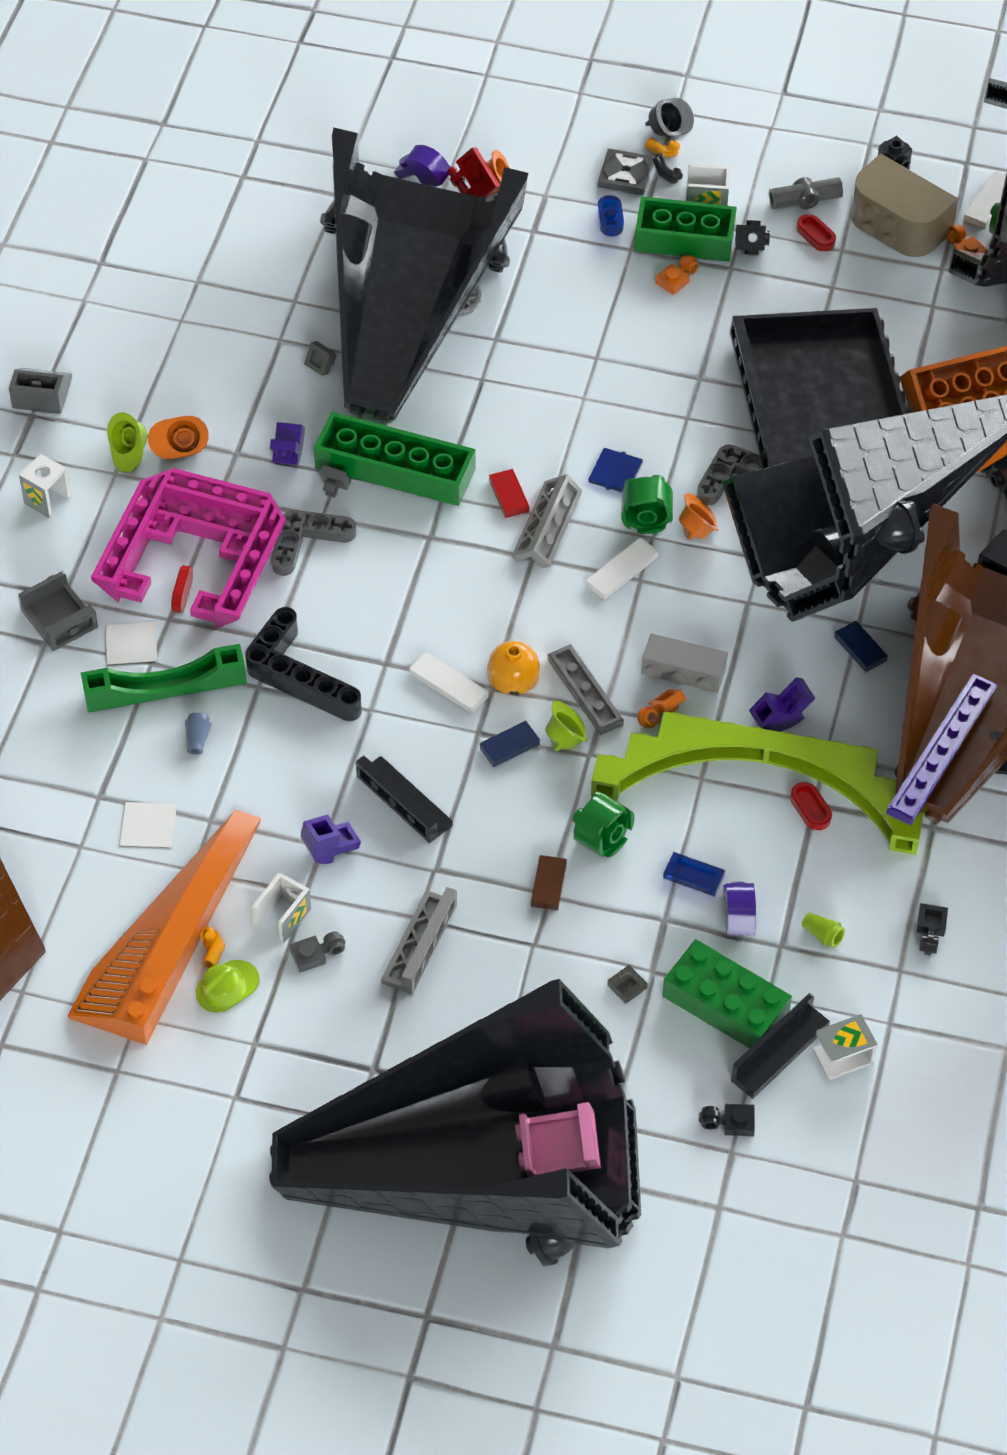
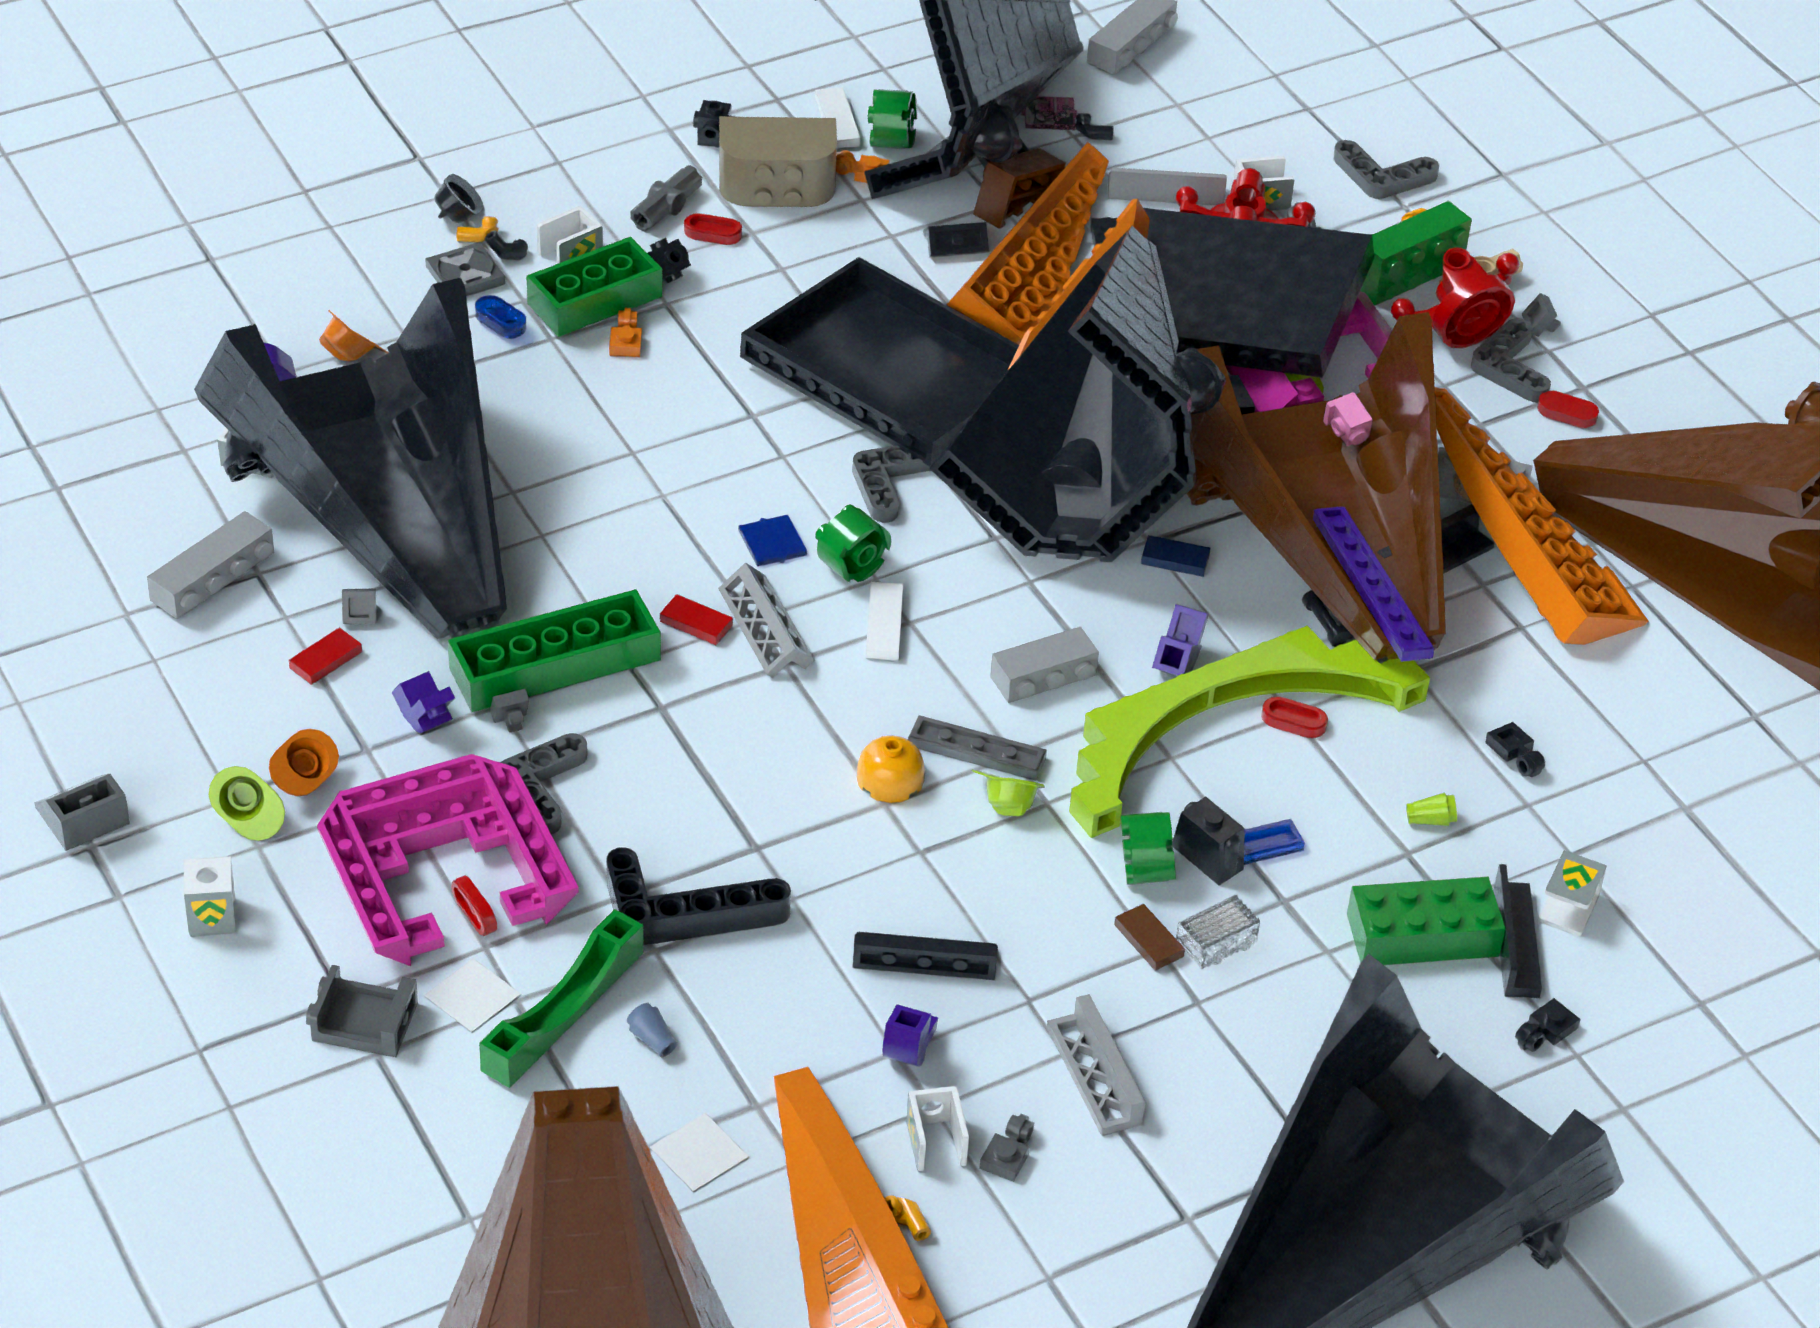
camera: 45 degrees left, 10 degrees down
lime piece [196,960,260,1013] -> none
white tile [409,652,488,714] -> none
red plate [447,147,500,199] -> none
dark blue tile [480,720,540,767] -> none
bright pink panel [515,1102,601,1177] -> none
clear smoke tile [607,965,648,1004] -> none
orange plate [637,689,686,728] -> none
orange piece [679,493,719,540] -> none
dark purple brick [723,881,756,935] -> none
none -> light grey brick [147,511,274,619]
none -> red tile [289,627,362,685]
none -> black panel [923,222,989,257]
none -> black torso [1172,797,1245,886]
none -> clear brick [1176,895,1260,969]

